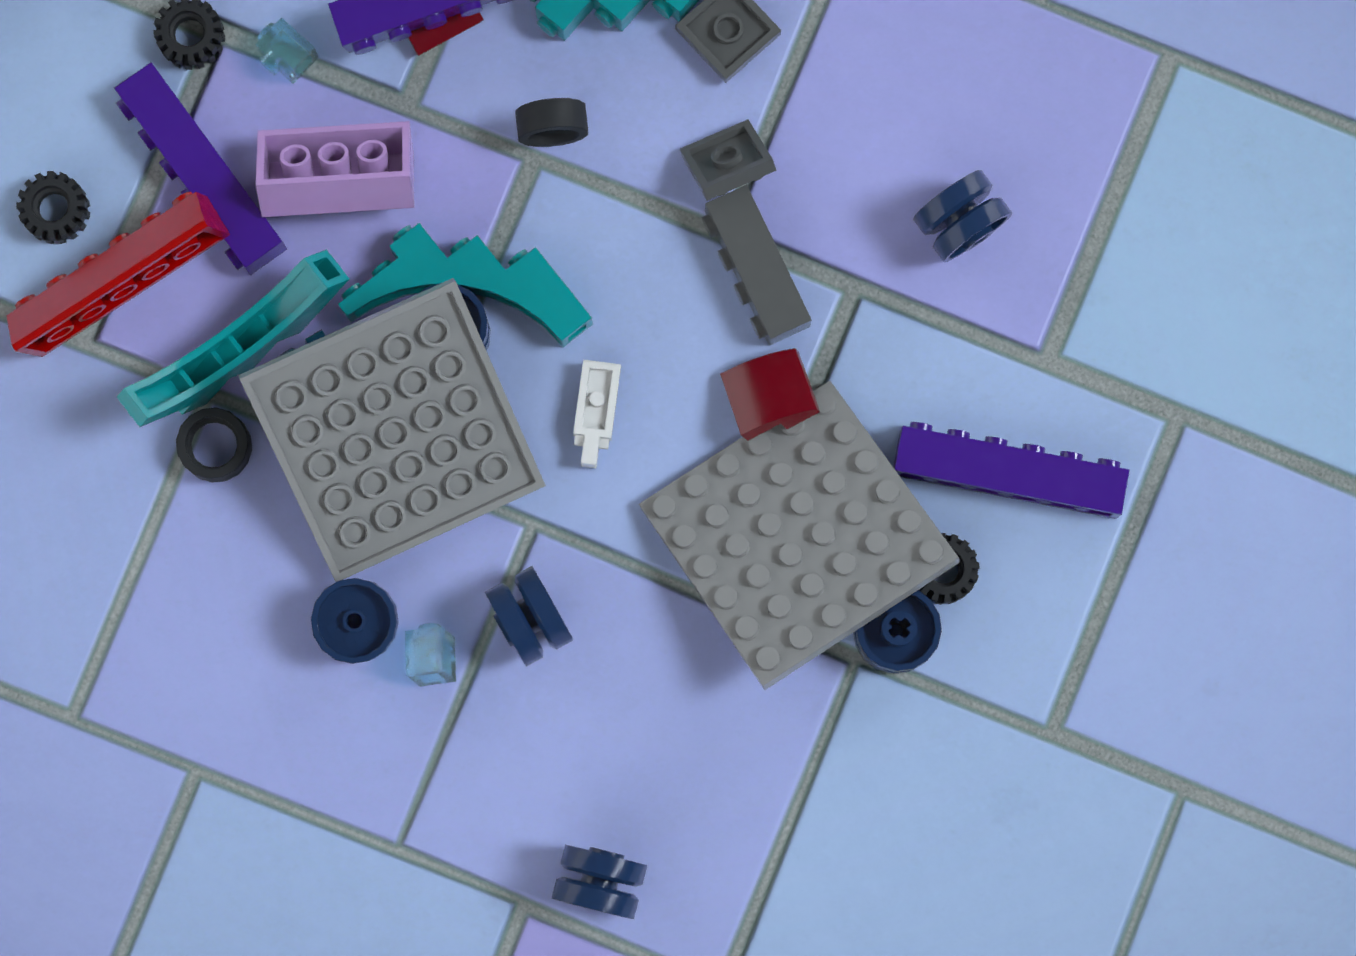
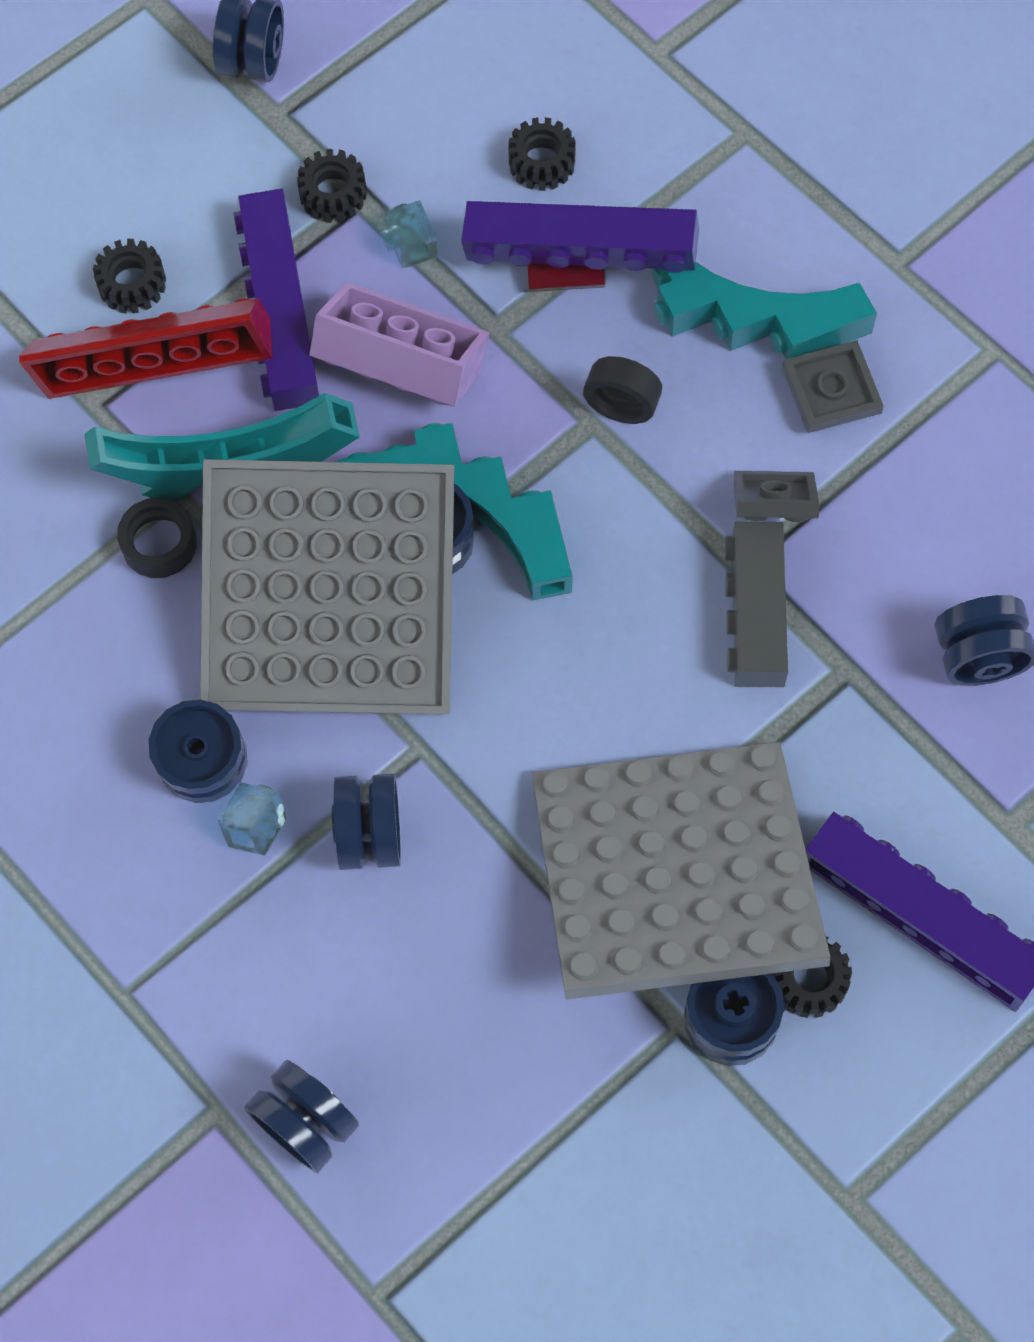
camera: 30 degrees right, 15 degrees down
white hinge [573,359,621,469] -> none
dark red slope [720,348,820,441] -> none

